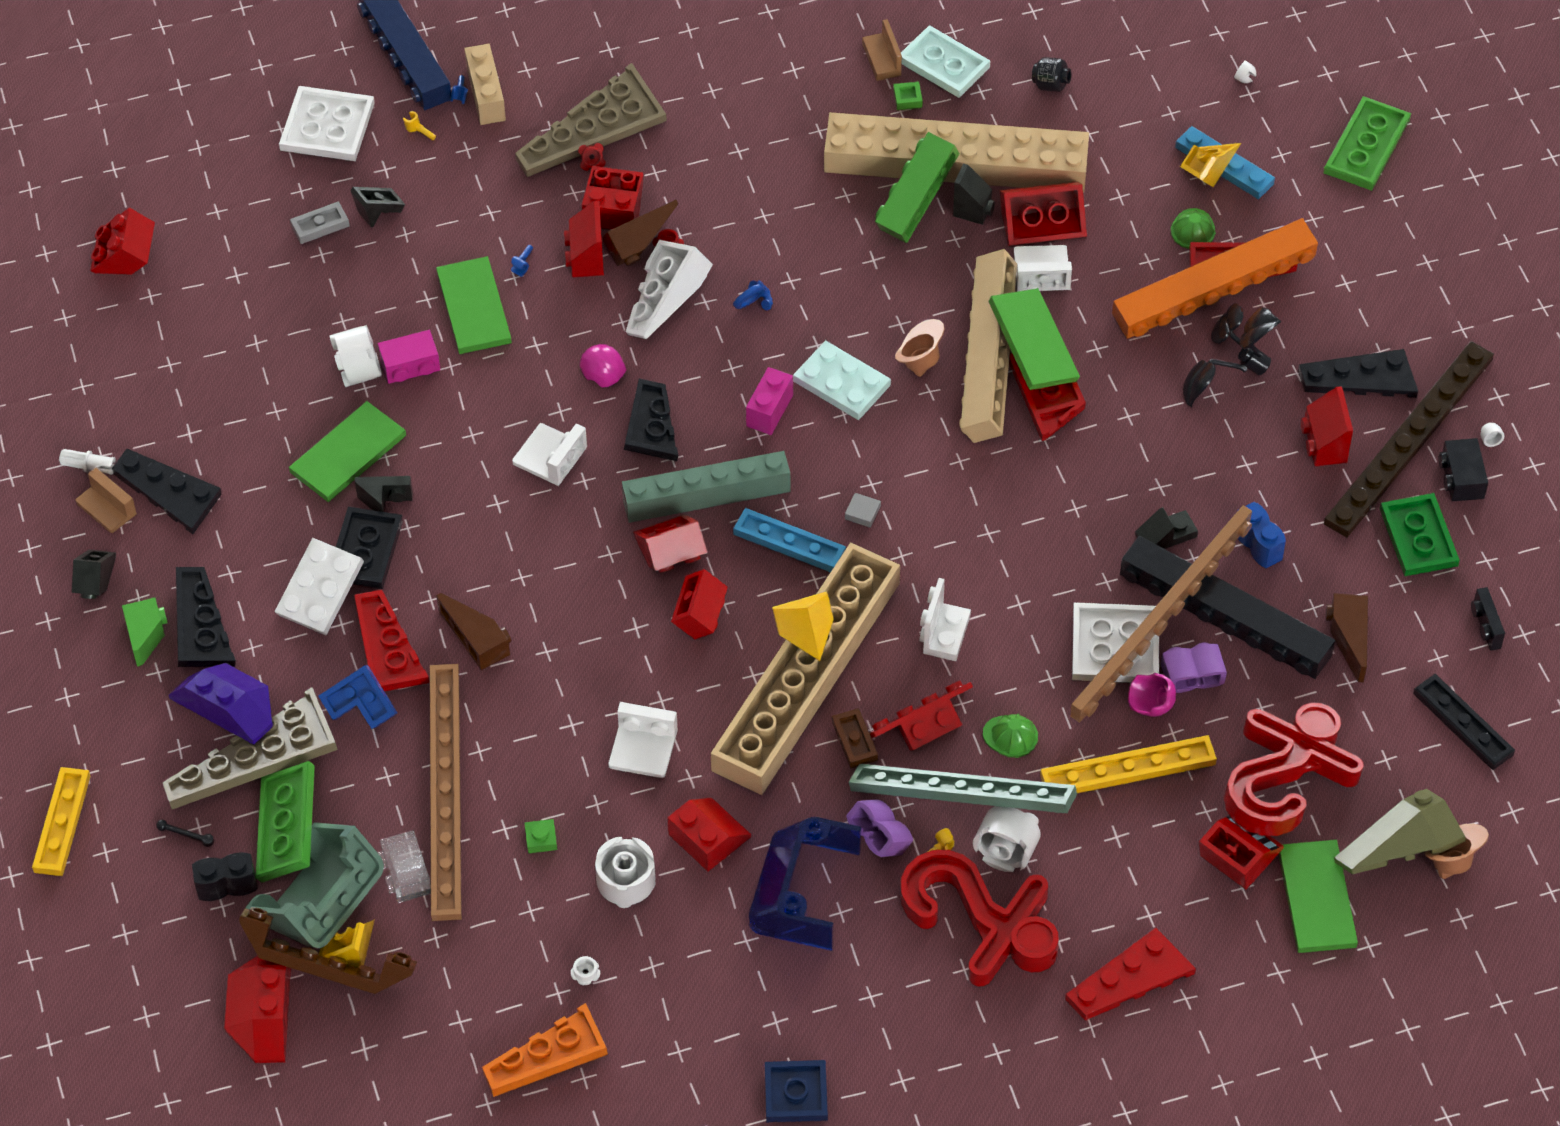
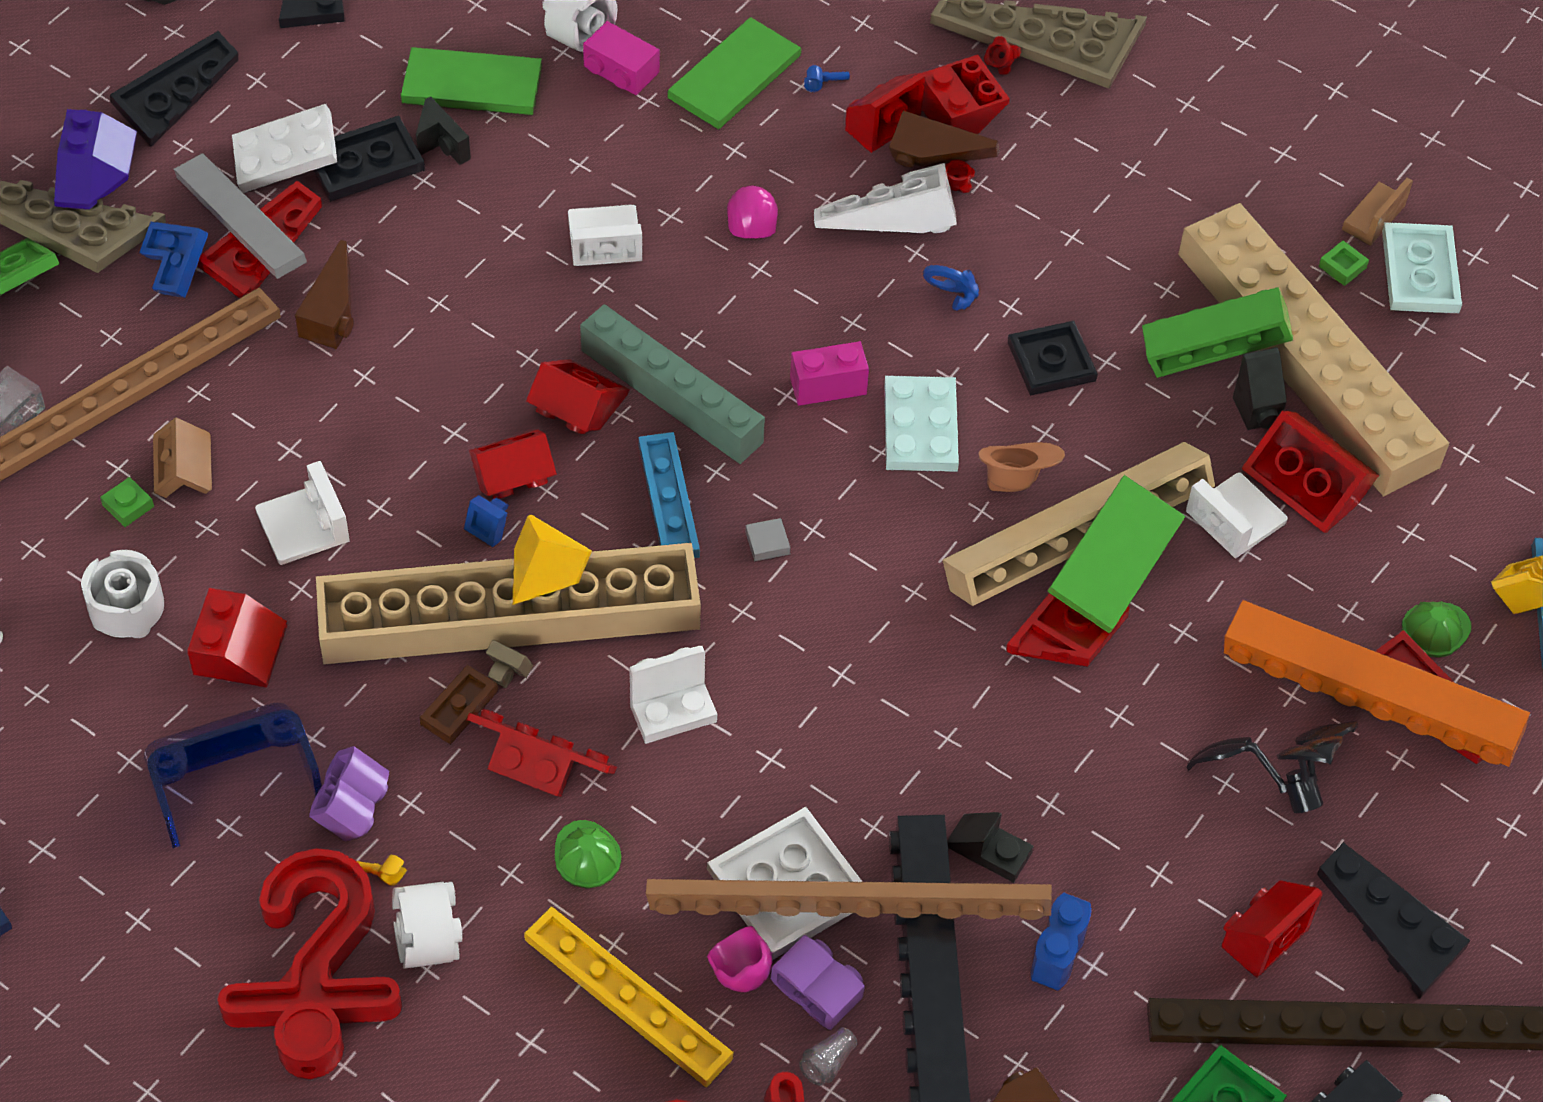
camera: 50 degrees right, 0 degrees up
bright green slope [122,598,168,666] -> none
black wing [624,378,678,461] -> none
sand green plate [849,764,1077,813] -> none
black head [1032,57,1072,92] -> none
none -> medium nougat panel [153,417,212,498]
none -> light grey tile [174,153,307,279]
none -> blue tile [464,495,509,547]
none -> dark tan tile [486,640,534,688]
none -> clear cone [799,1027,858,1086]
none -> black tile [1007,321,1098,396]

